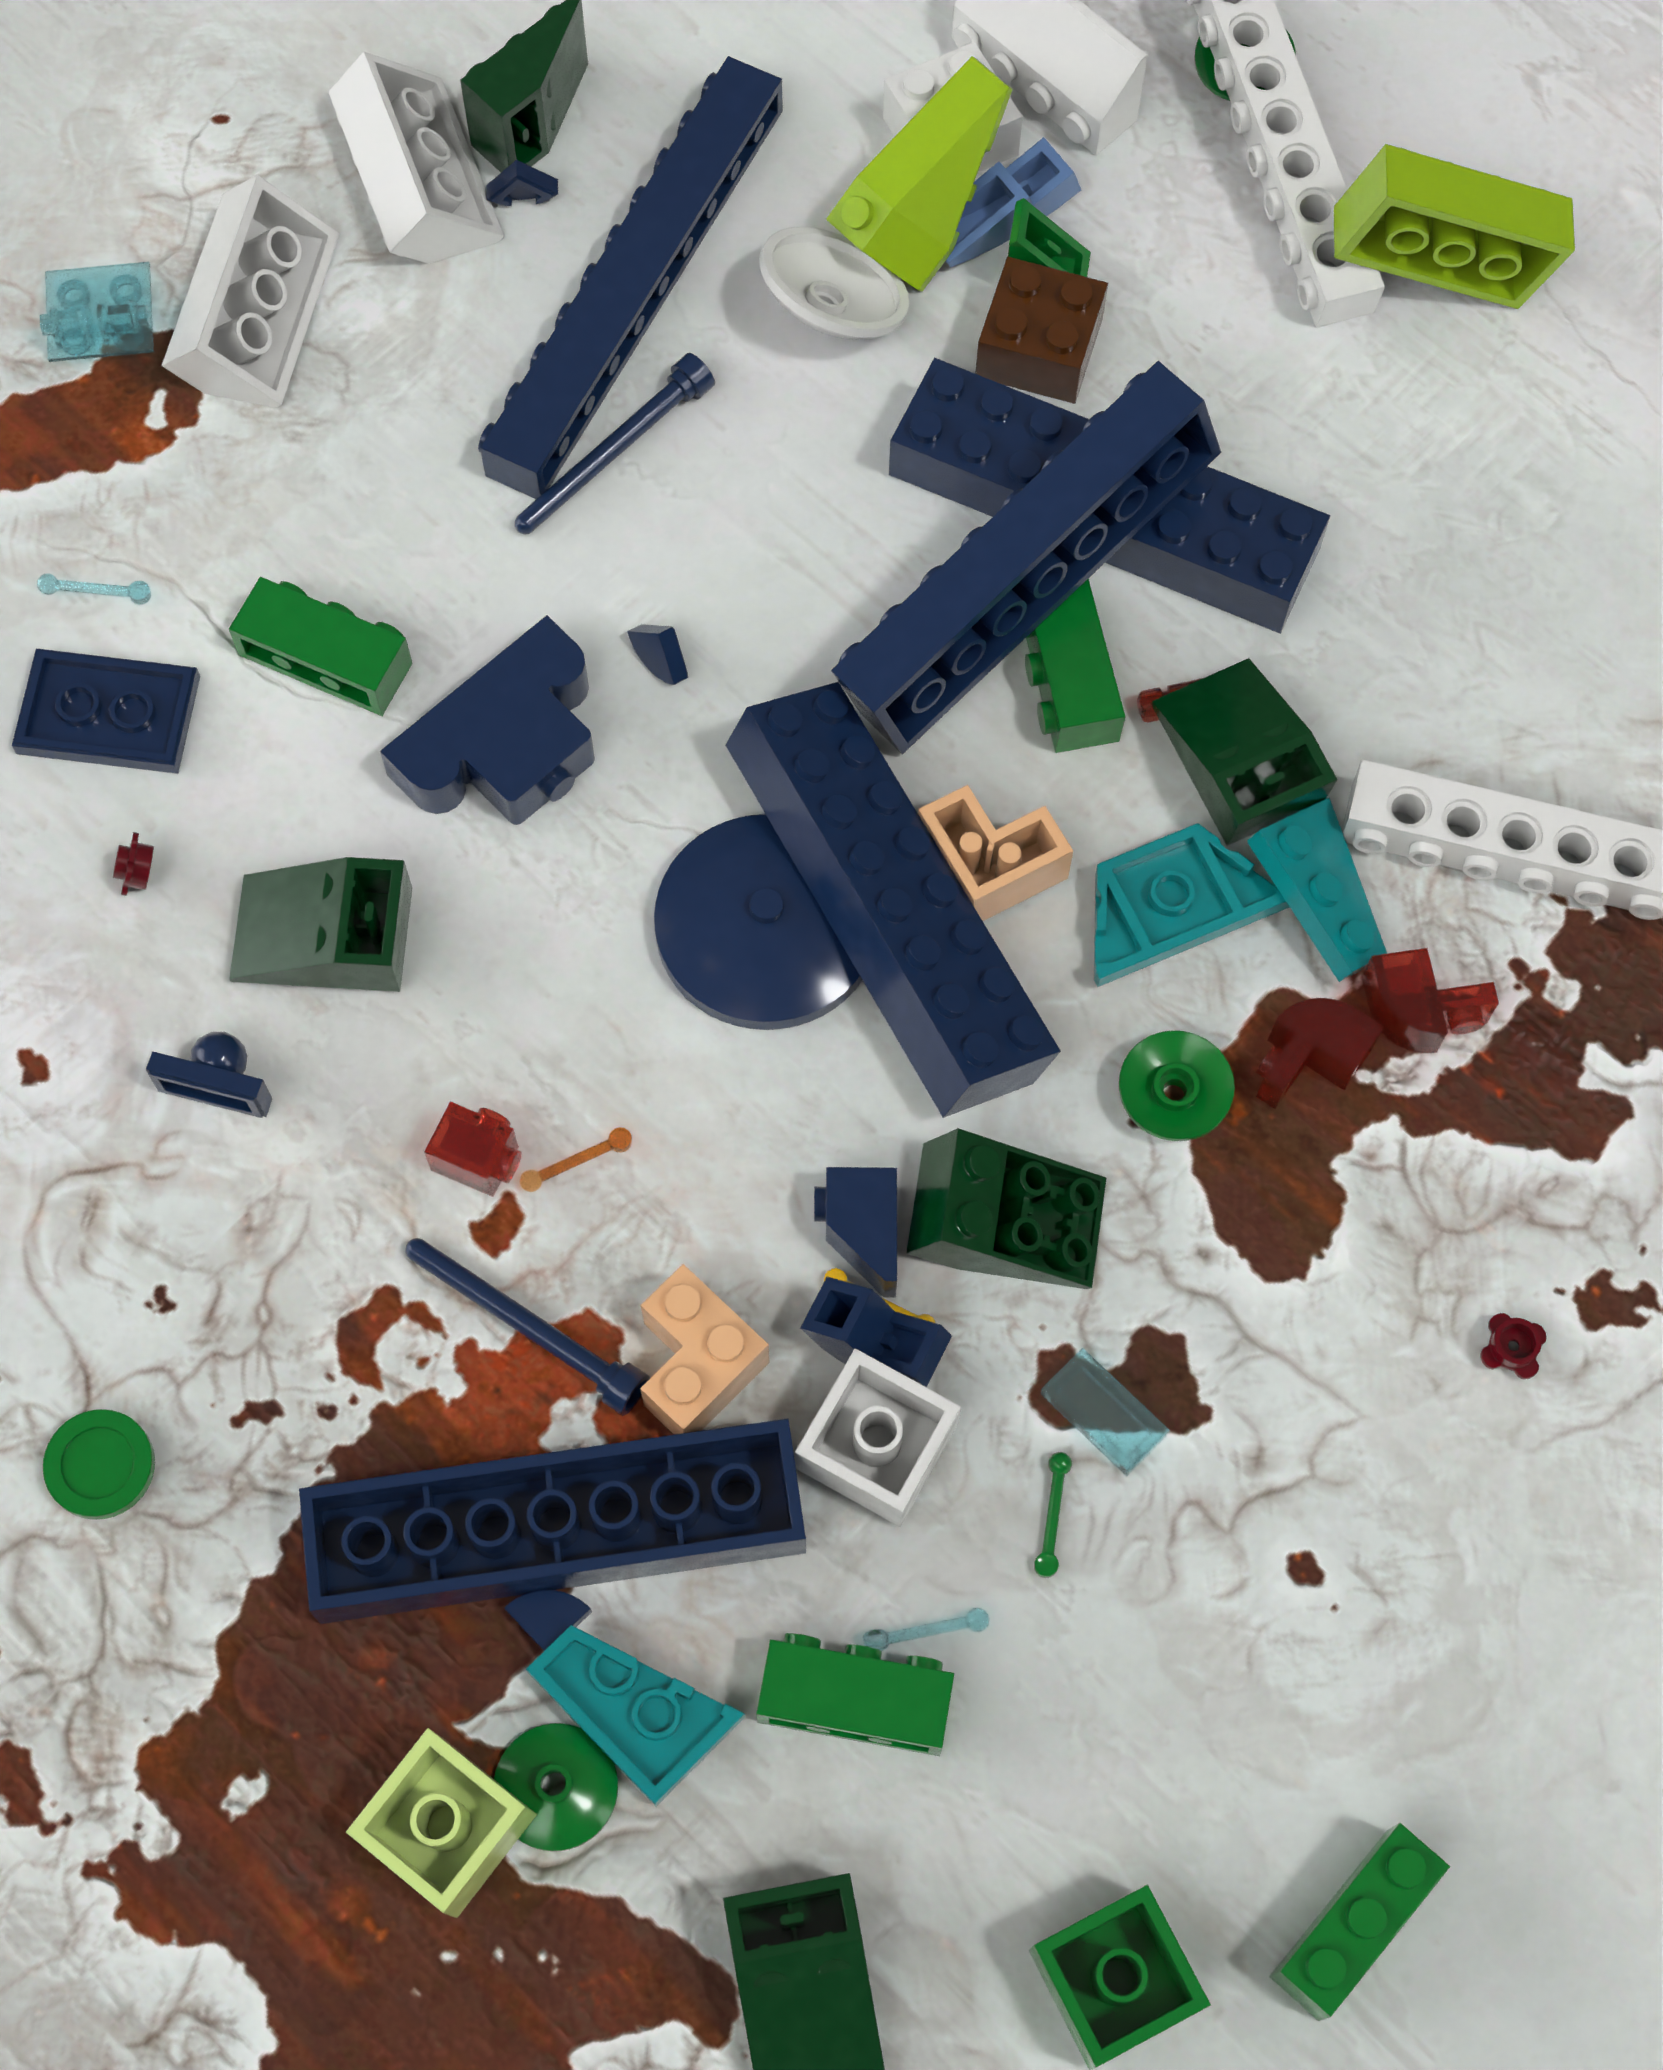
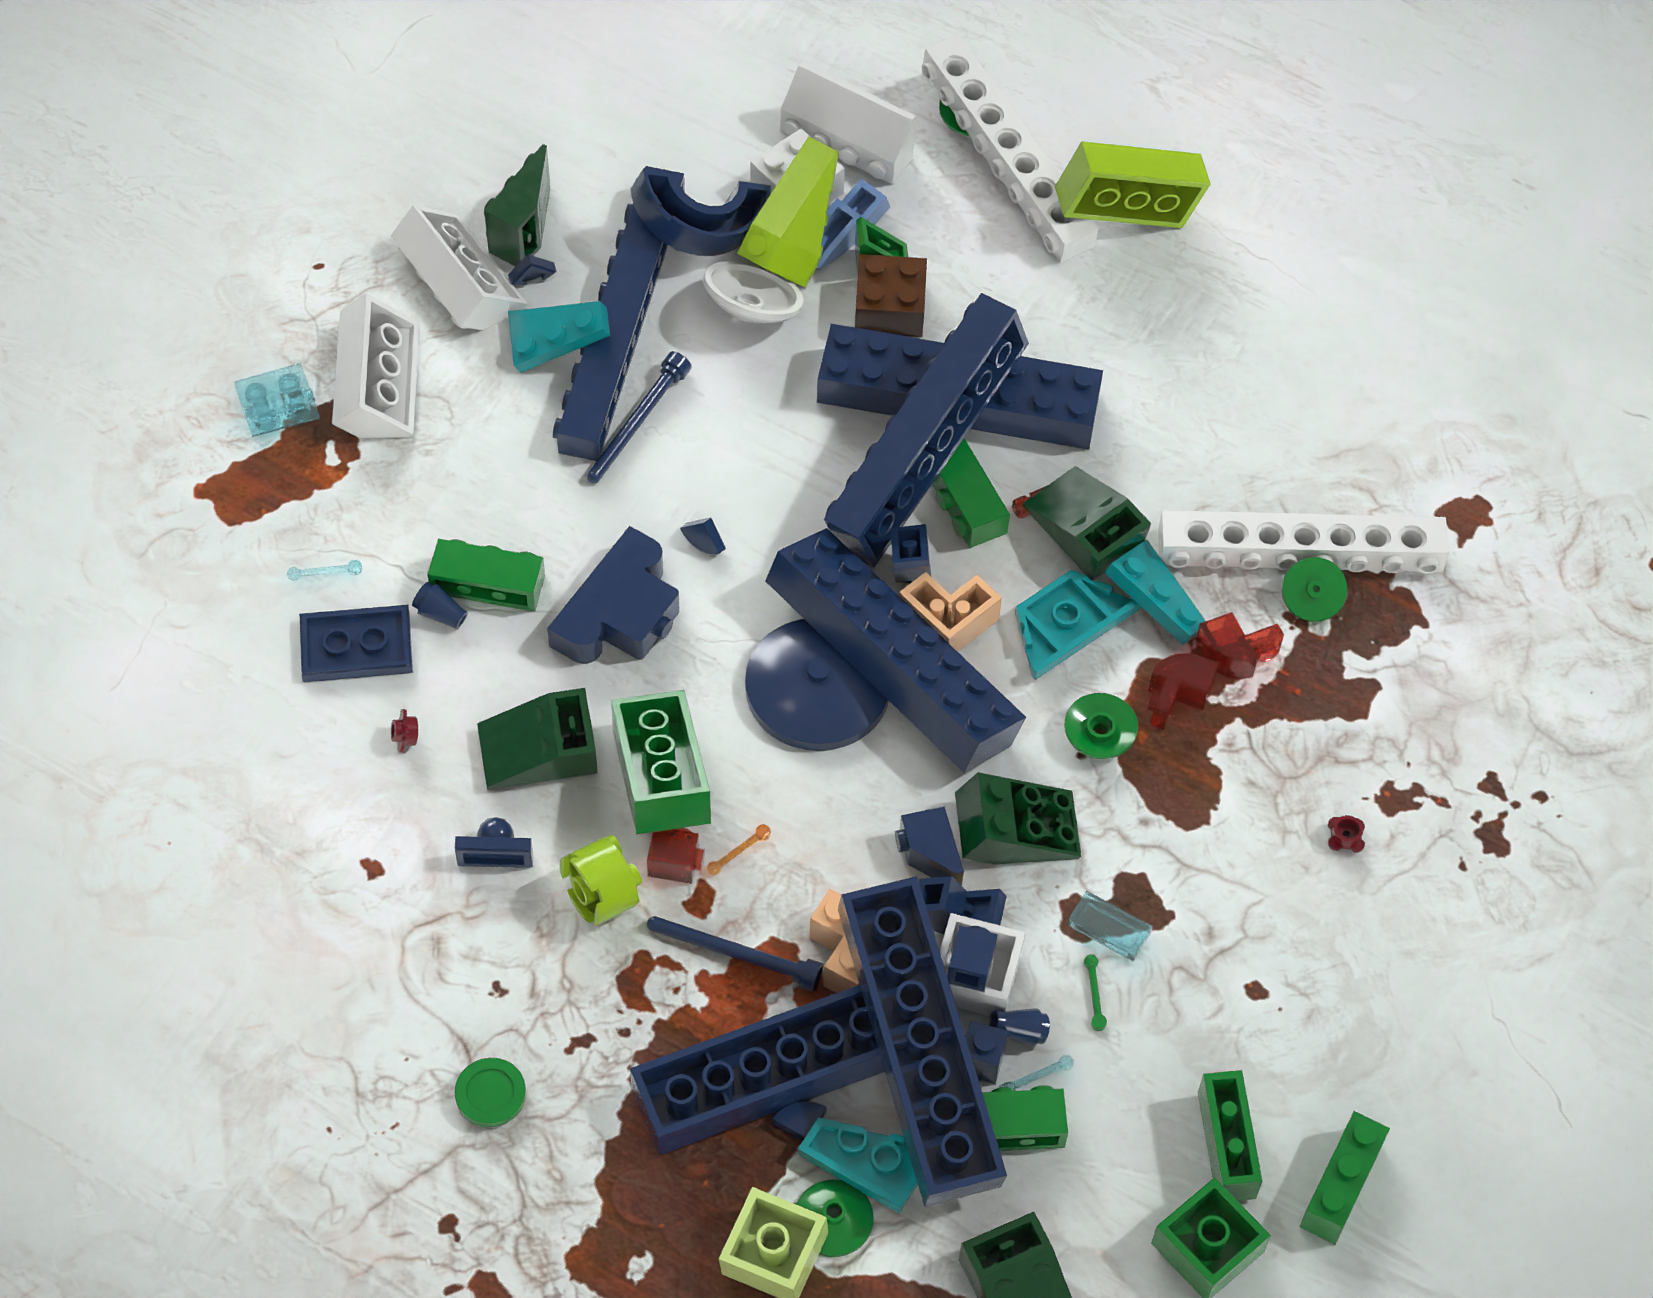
camera: 15 degrees left, 10 degrees down
none -> dark blue cone [412,582,468,630]
none -> teal wing [508,301,610,373]
none -> lime brick [560,835,642,926]
none -> green brick [611,690,711,835]
none -> dark blue brick [630,168,771,256]
none -> dark blue brick [838,876,1007,1207]
none -> dark blue slope [890,524,931,583]
none -> dark blue brick [947,925,998,992]
none -> dark blue brick [966,1021,1008,1085]
none -> dark blue cone [989,1008,1050,1047]
none -> green brick [1198,1070,1263,1201]
none -> green piece [1281,557,1347,622]

